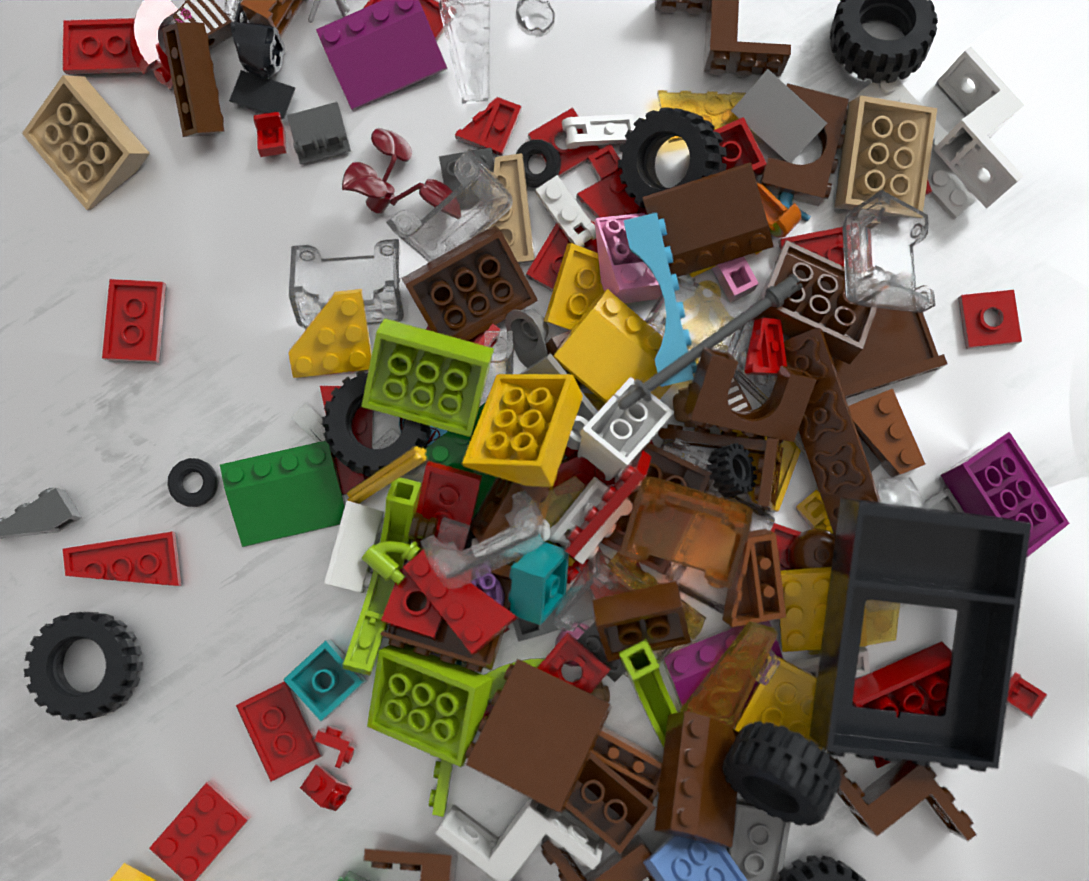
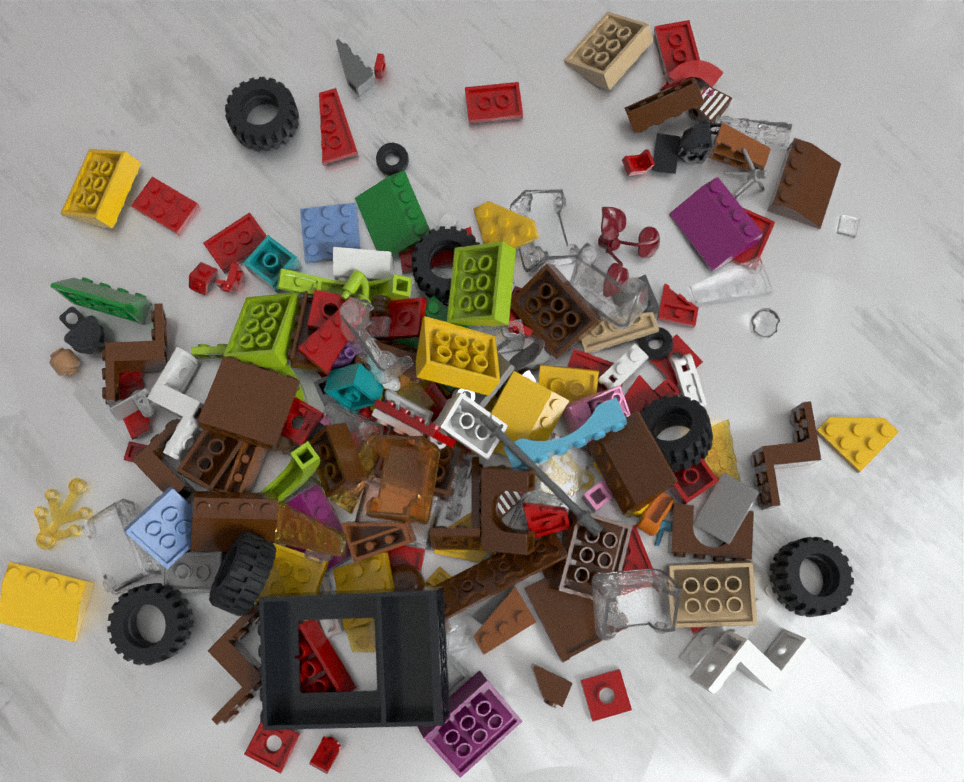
camera: 80 degrees right, 5 degrees down
dark grey hinge [287,102,351,165] -> none
yellow axle [347,446,427,504] -> none
black tyre [708,443,757,498] -> none
none -> red piece [244,722,302,774]
none -> medium blue plate [300,203,361,264]
none -> red tile [374,53,386,79]
none -> reddish brown slope [531,663,573,708]

